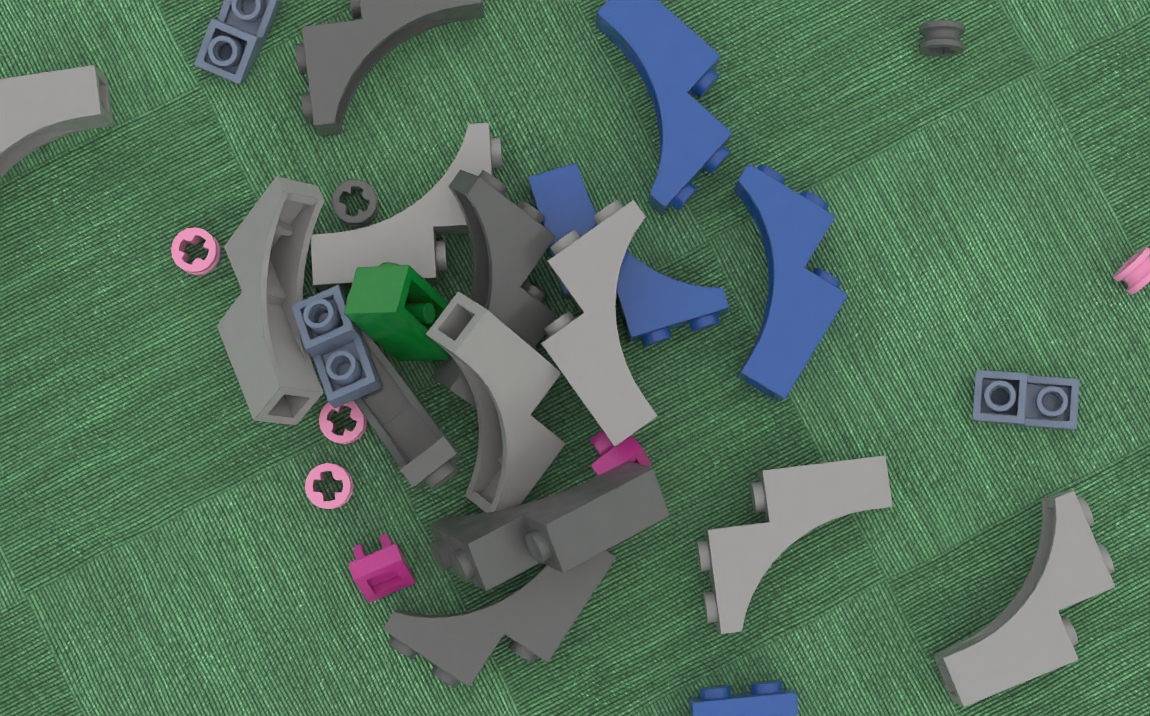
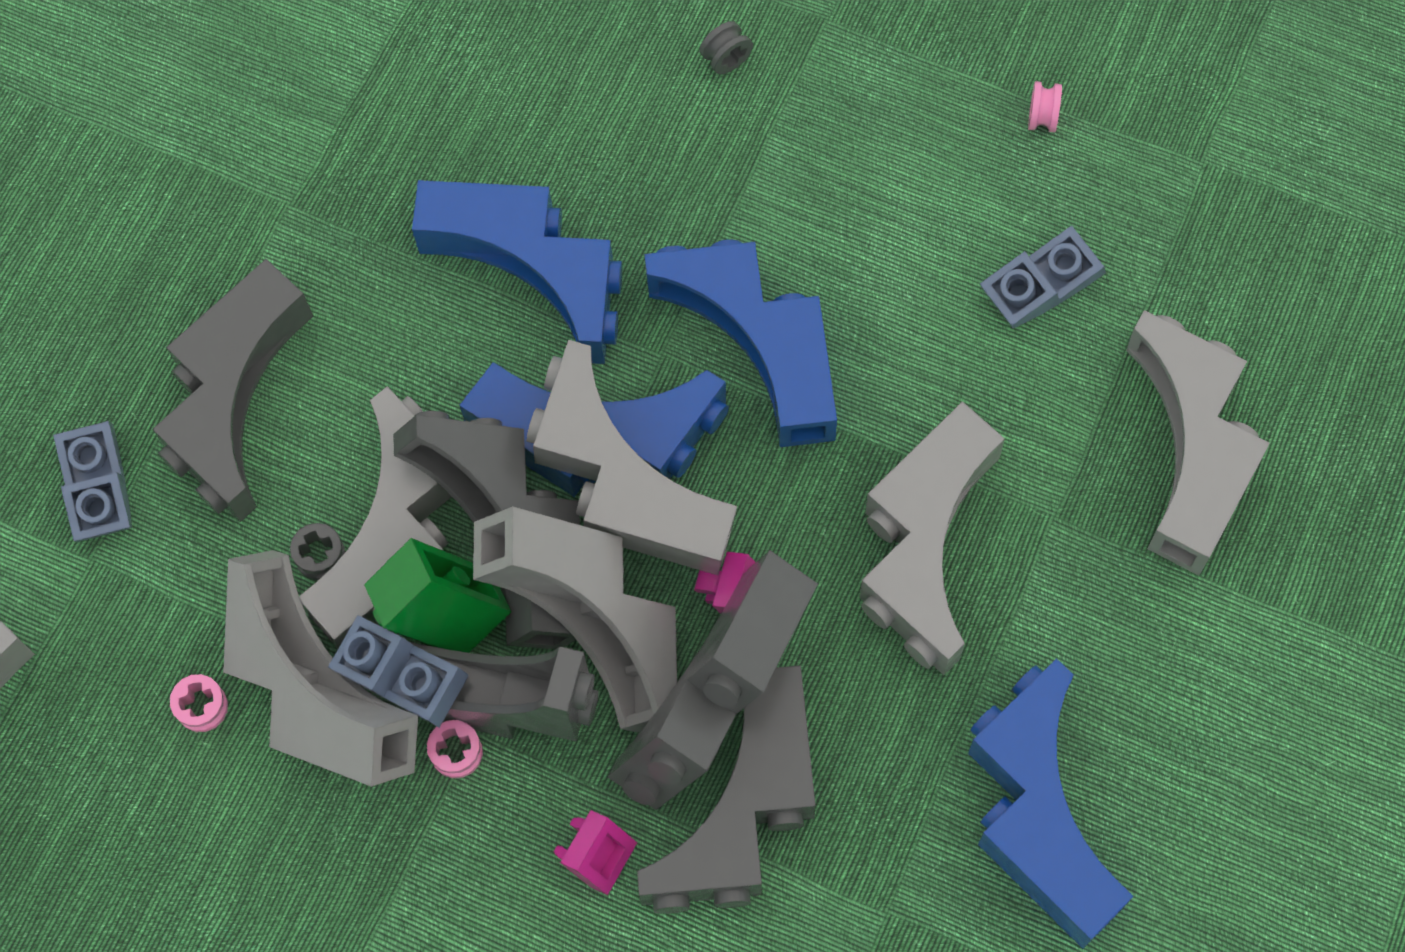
camera: 30 degrees left, 15 degrees down
bright pink bush [305,463,354,509] -> none

